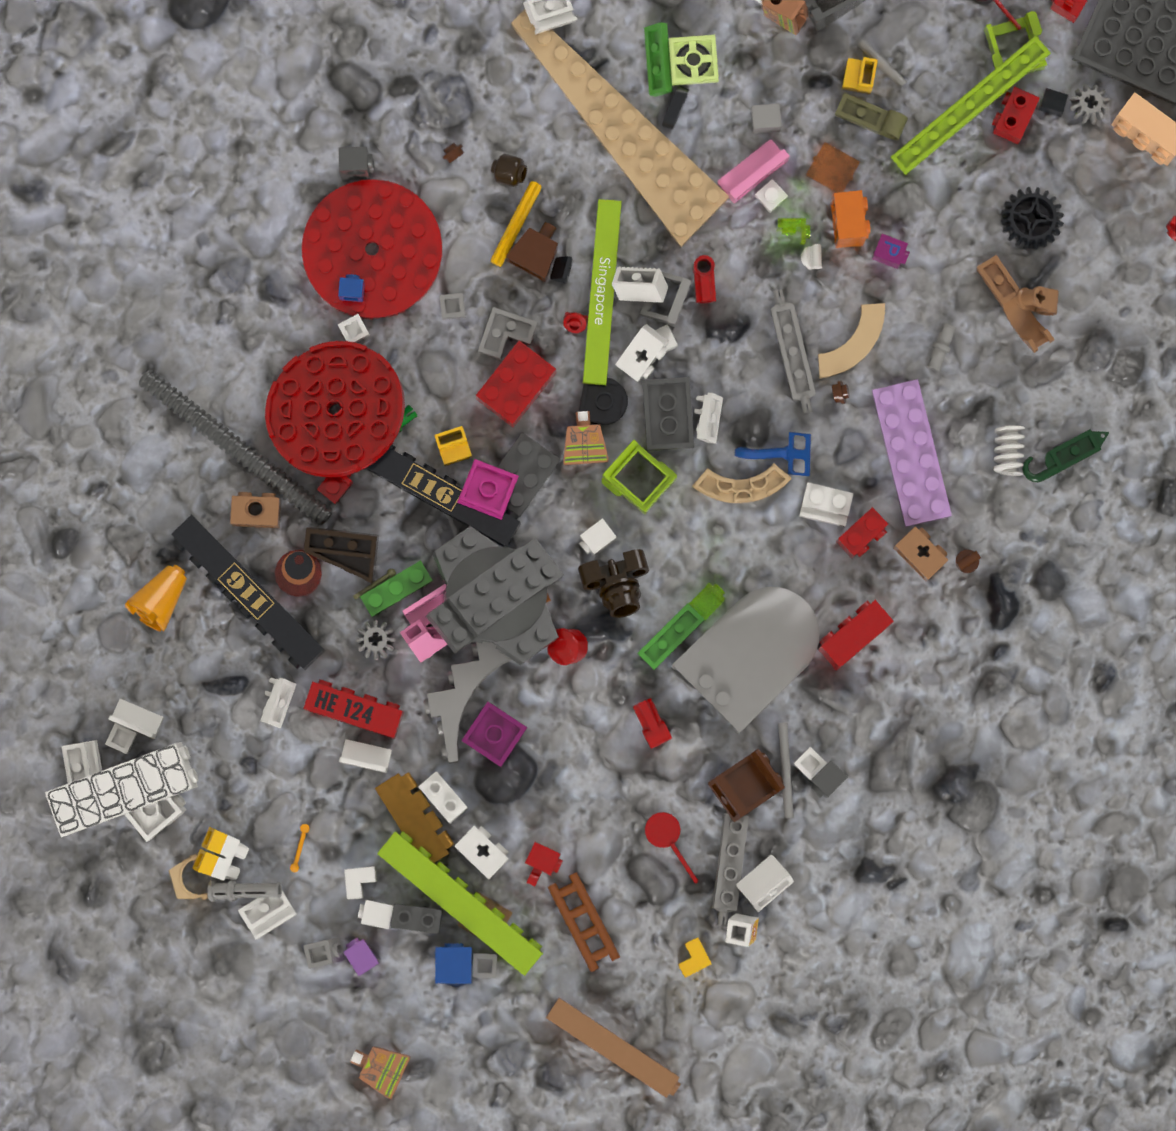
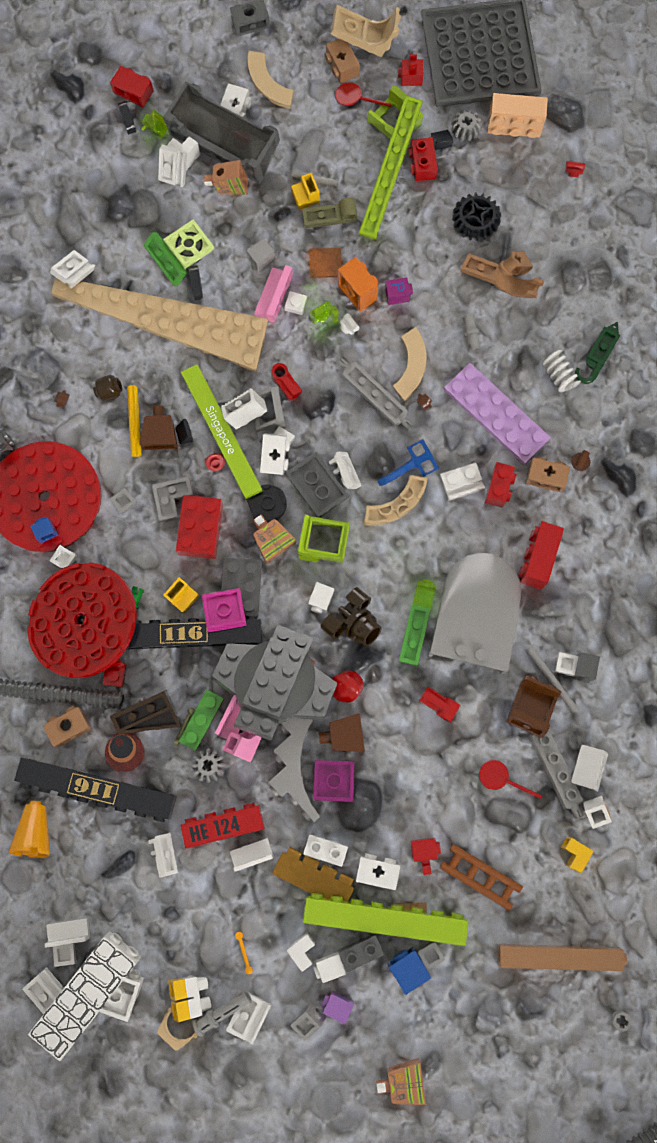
camera: 30 degrees left, 5 degrees down
none -> reddish brown torso [318,714,365,752]

